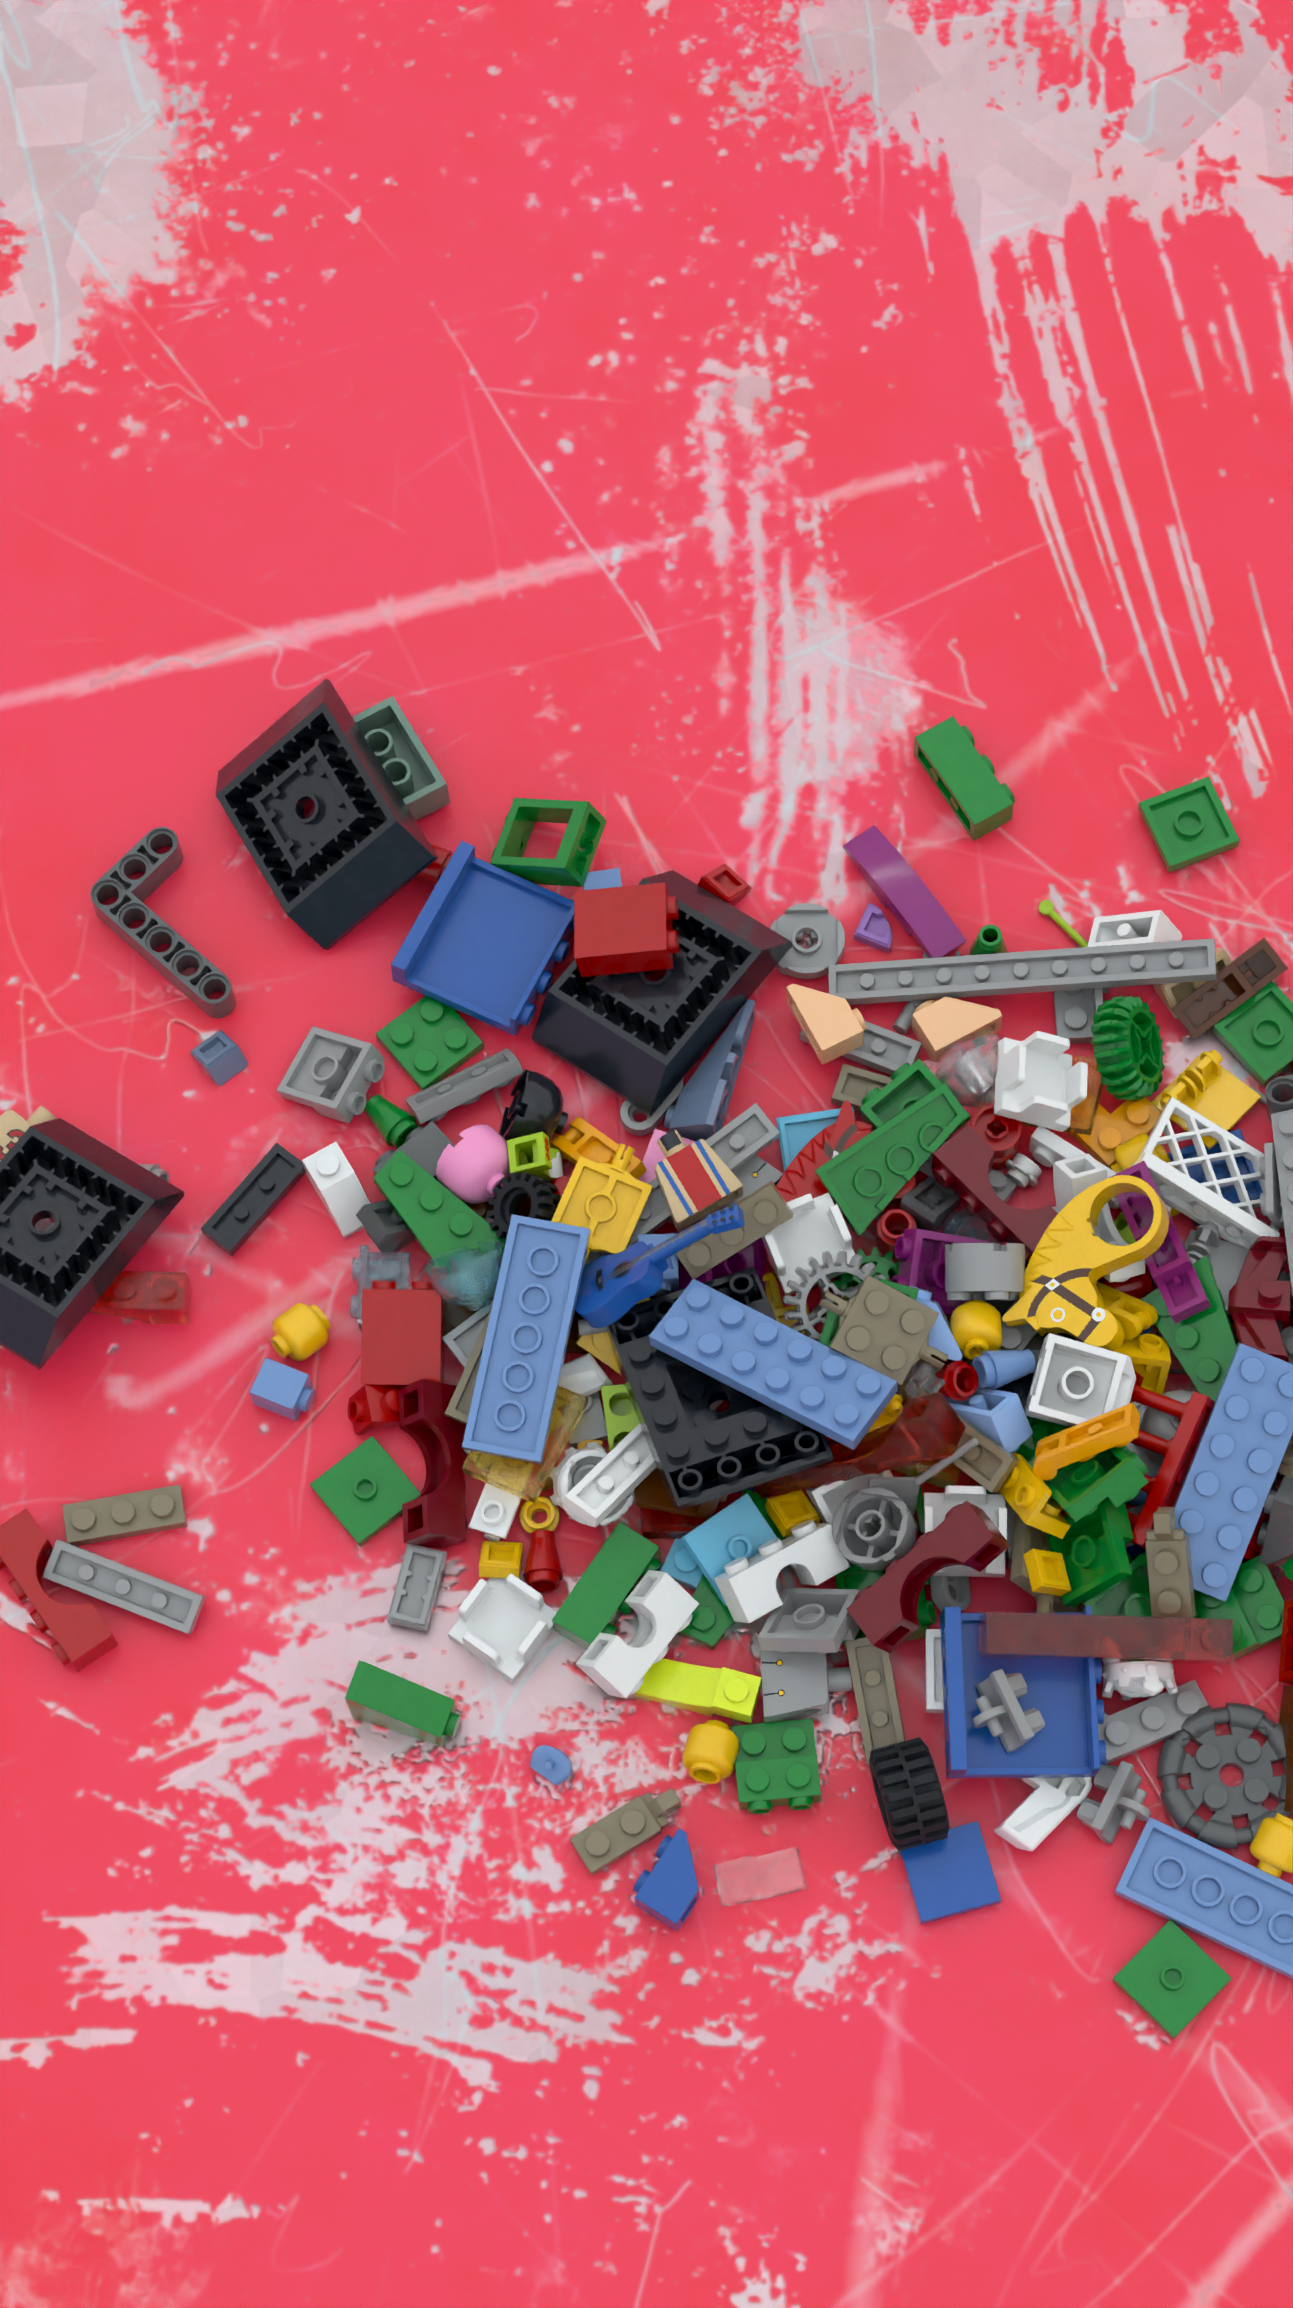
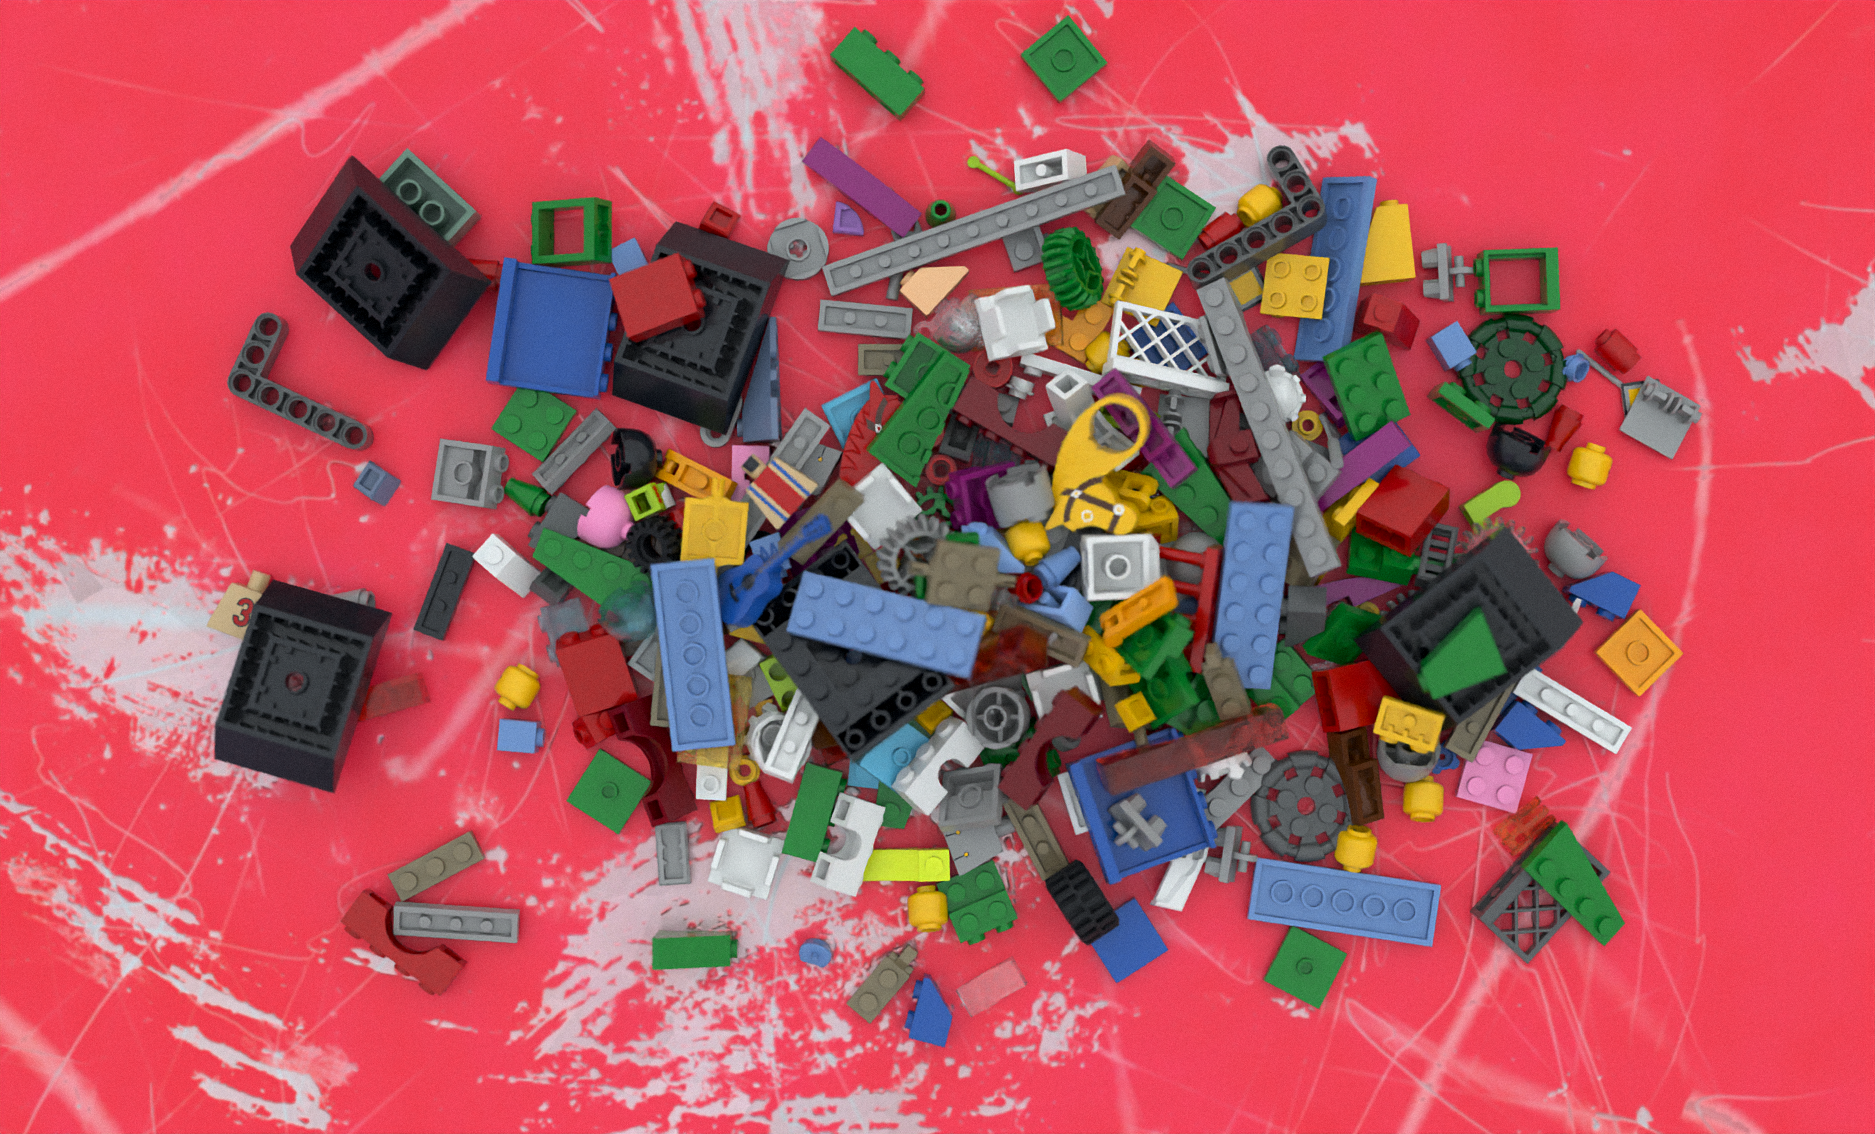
camera: 25 degrees left, 20 degrees up
light nougat slope [786,984,867,1065] -> none

